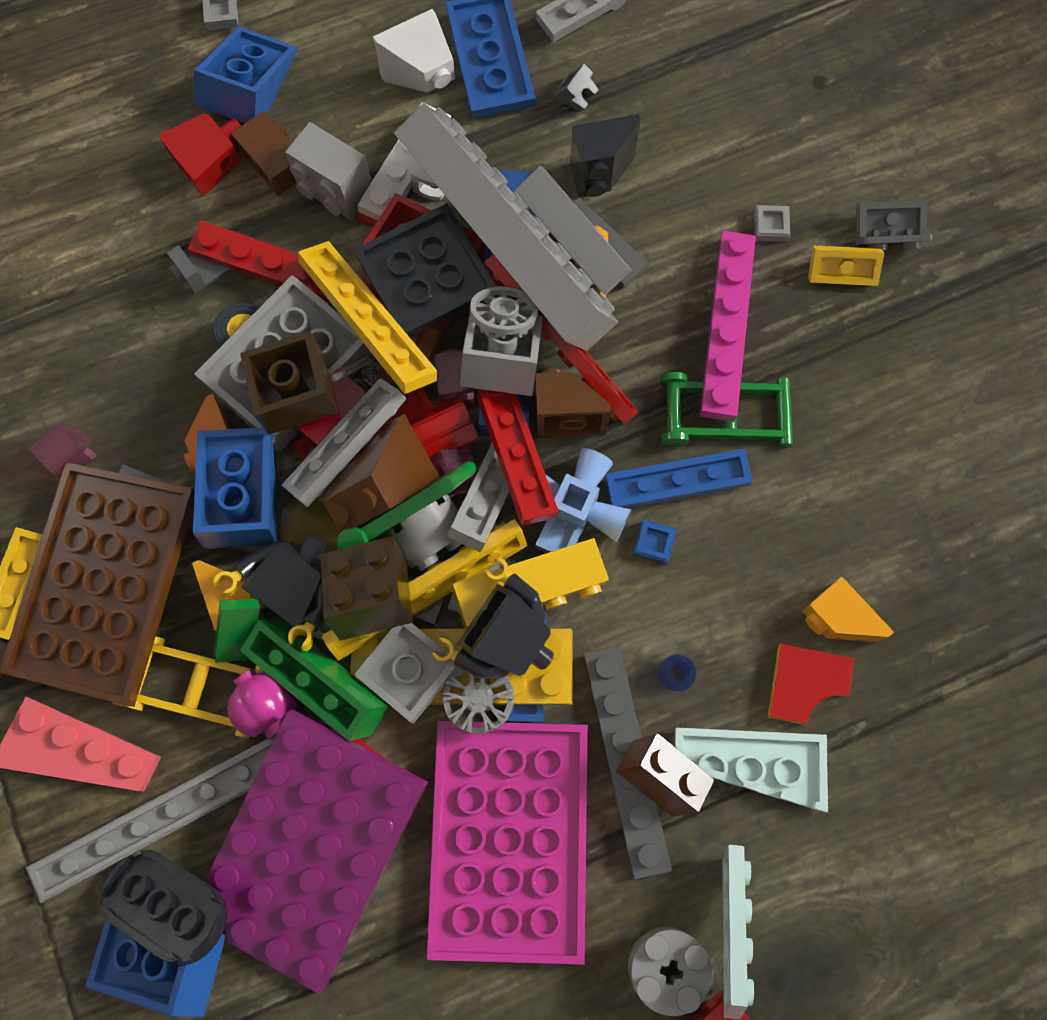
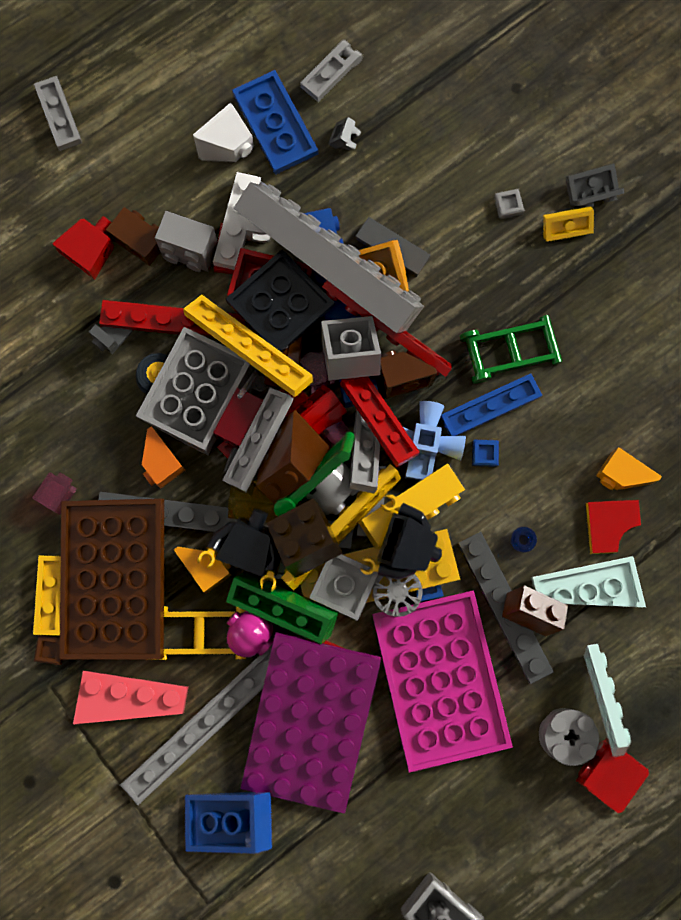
camera: 20 degrees left, 5 degrees up
black tile [100,850,227,966] -> none
blue slope [193,428,278,549] -> none
blue slope [194,26,297,124] -> none
green tile [214,599,260,663] -> none
dark brown brick [240,331,338,435] -> none
light grey wheel [470,286,538,339] -> none
light grey tile [515,166,632,295] -> none
black slope [570,114,641,197] -> none
dark pink plate [699,230,756,422] -> none

